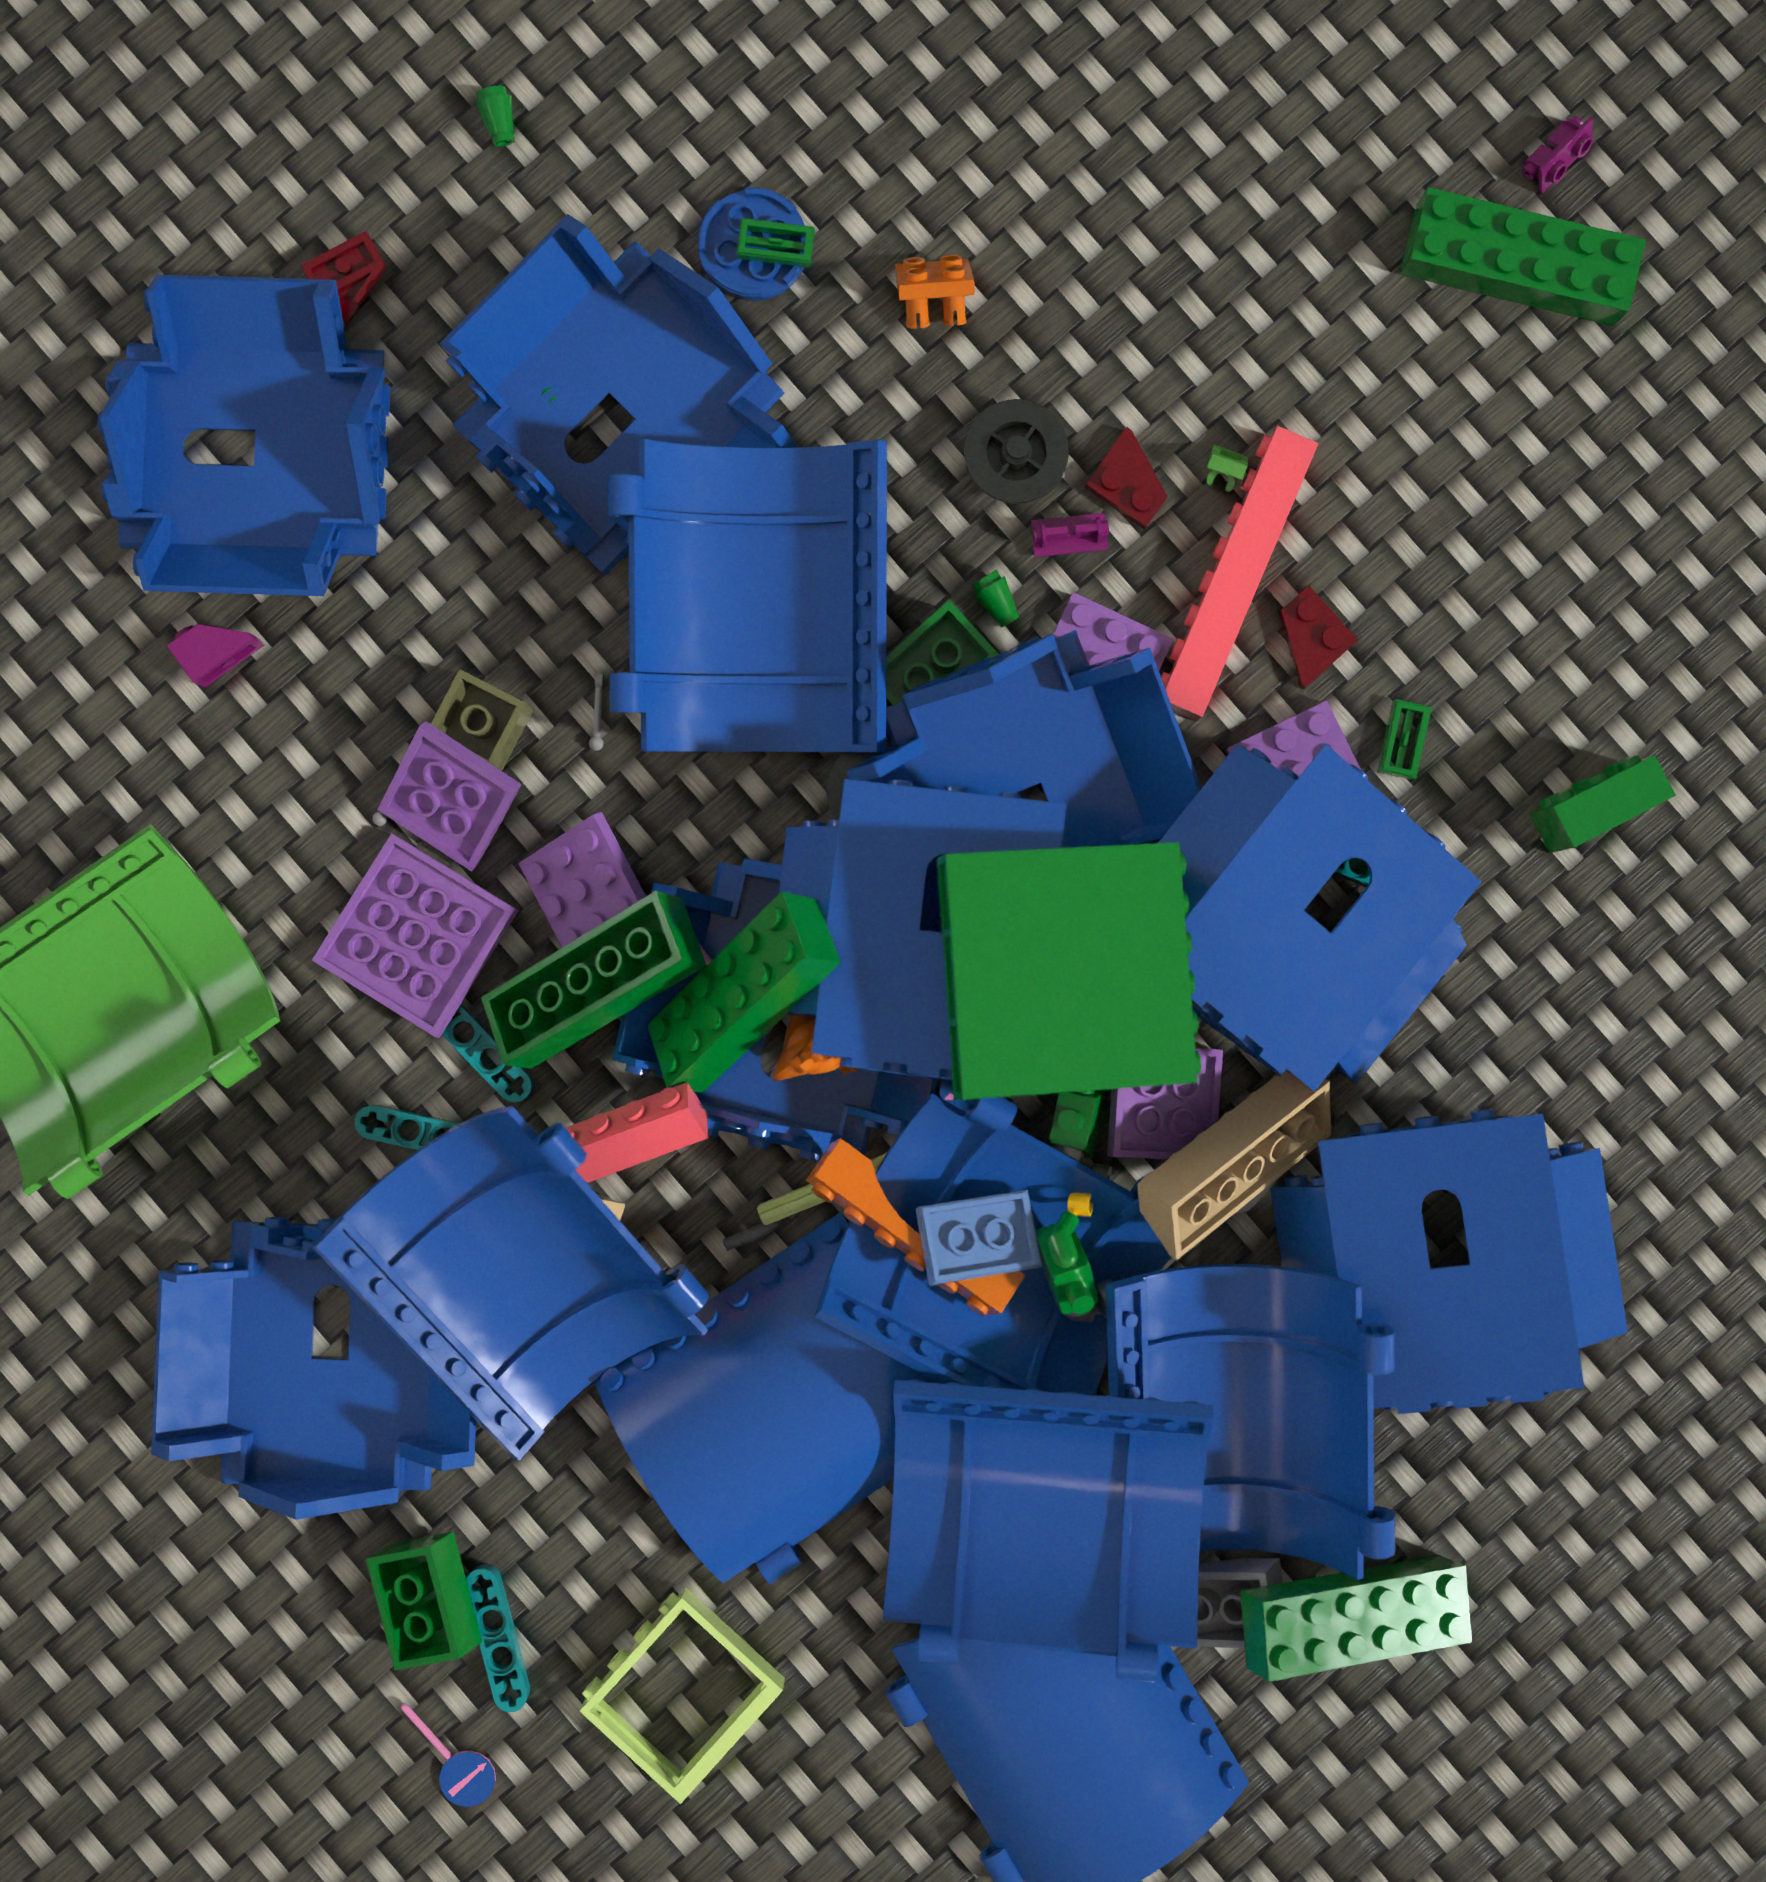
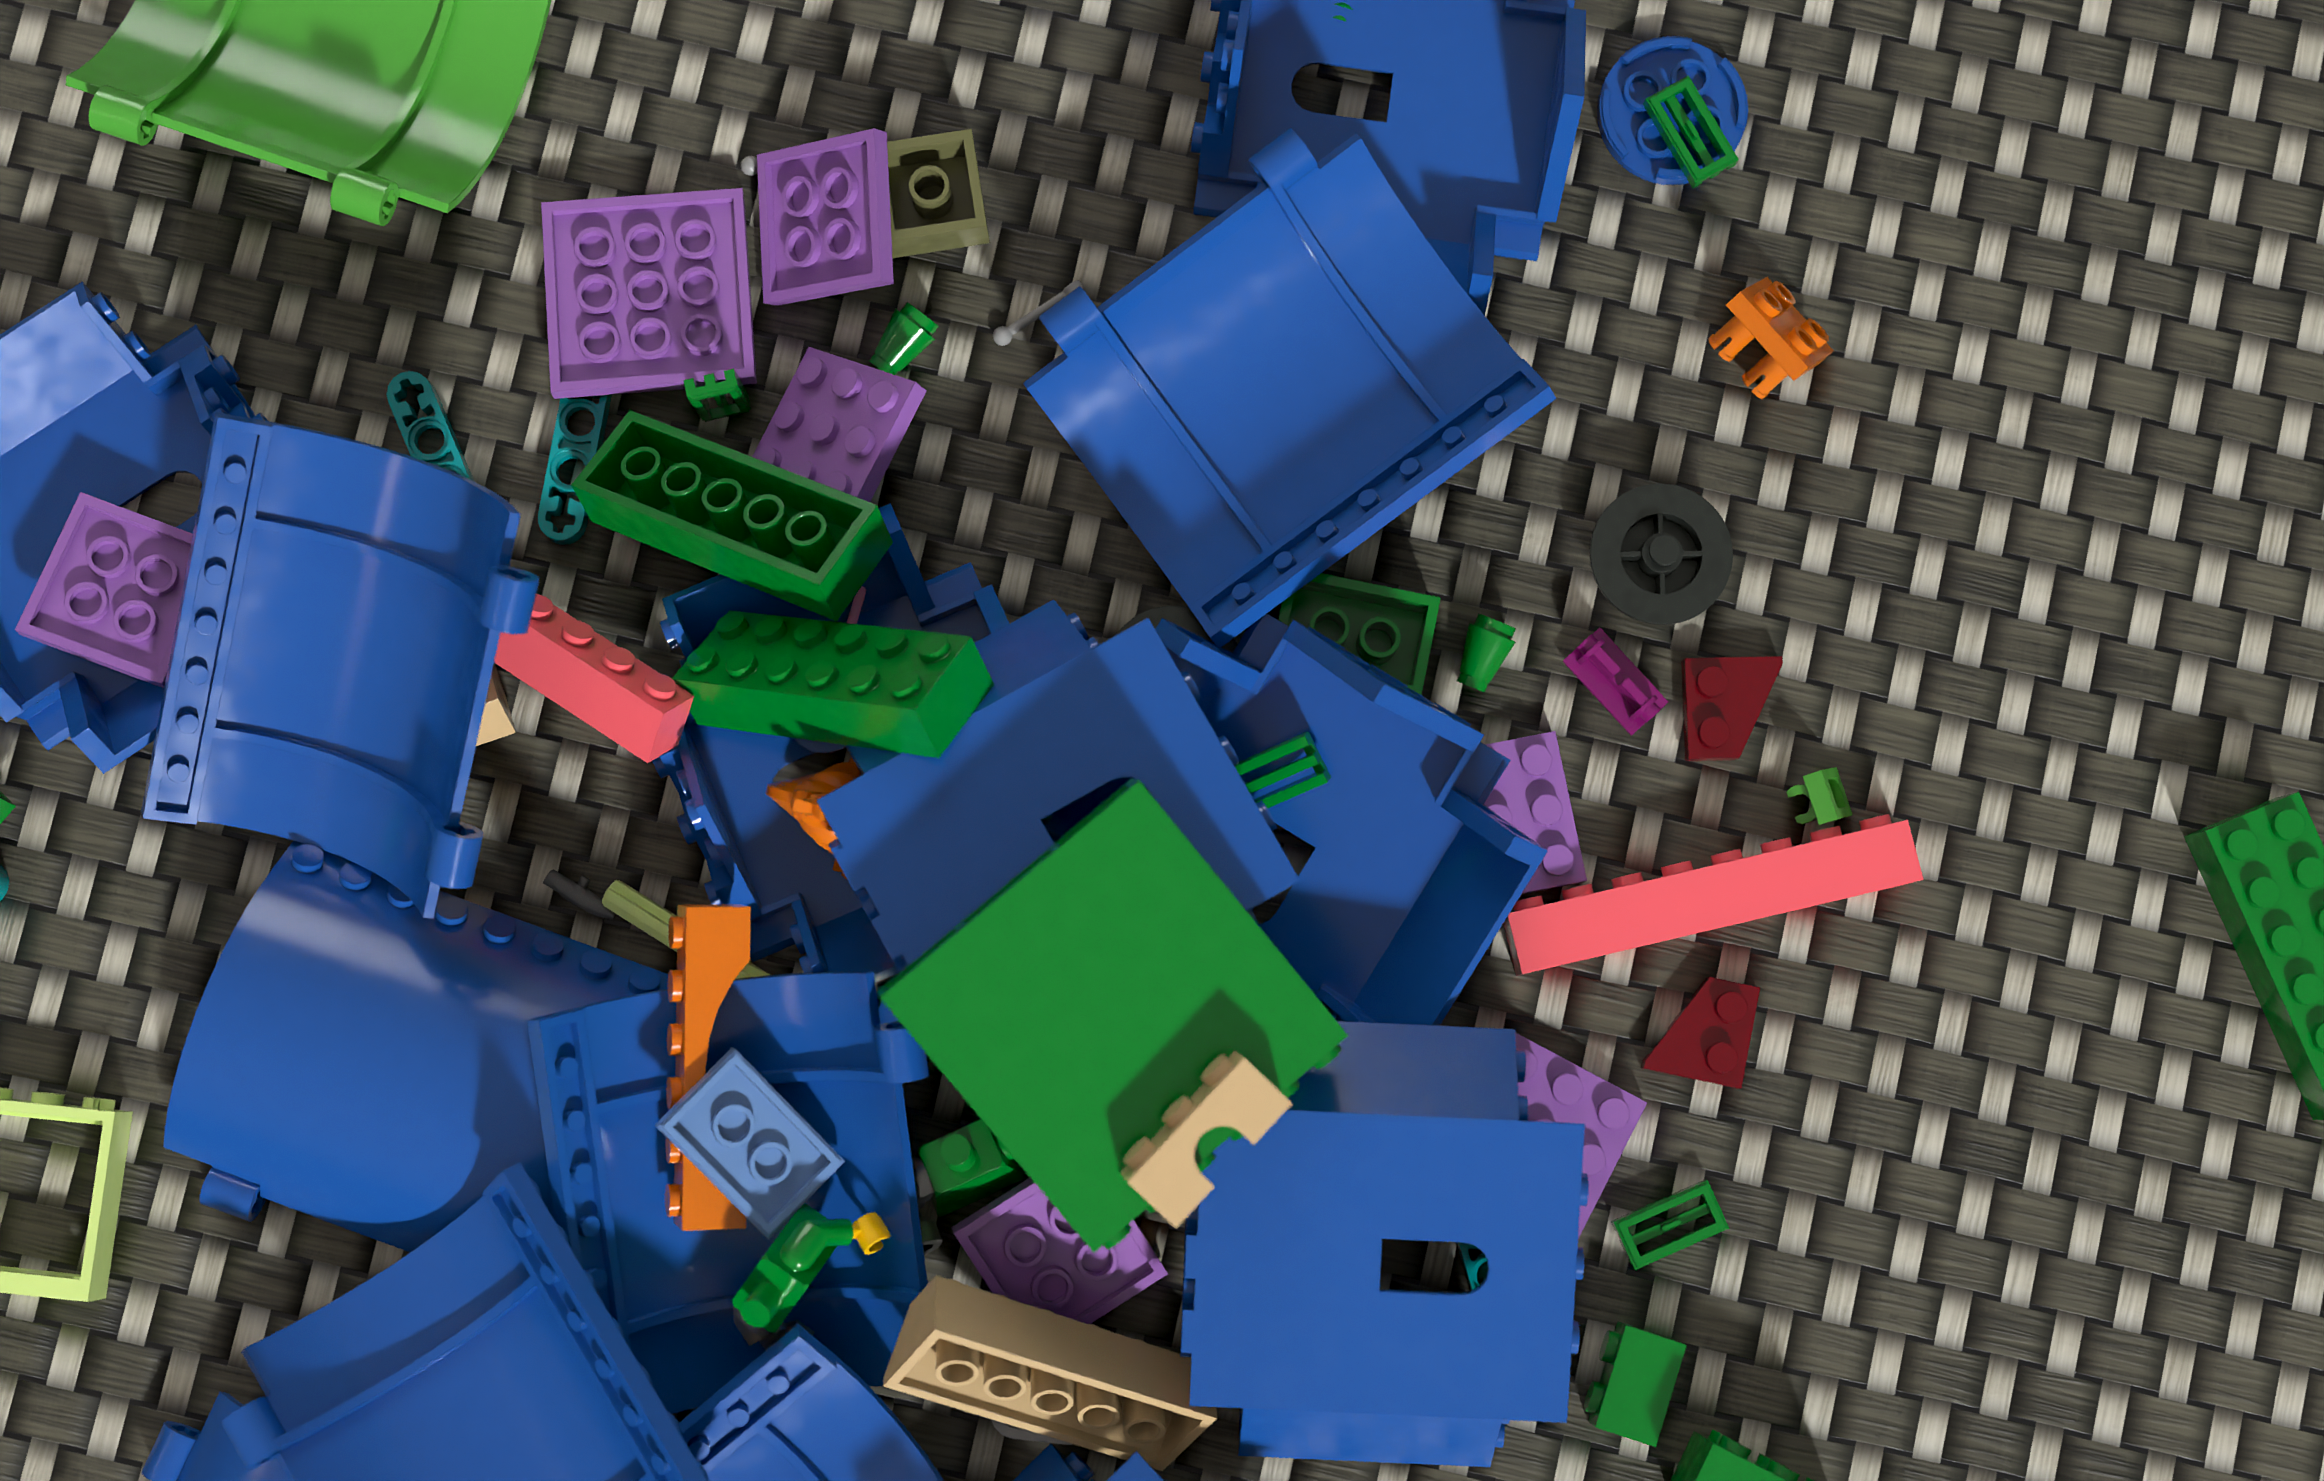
camera: 50 degrees right, 5 degrees down
none -> medium lavender plate [15,492,193,688]
none -> green tile [683,369,751,422]
none -> green cone [869,302,939,375]
none -> tan arch [1120,1051,1292,1228]
none -> green tile [1234,731,1331,808]
none -> green brick [1584,1321,1686,1447]

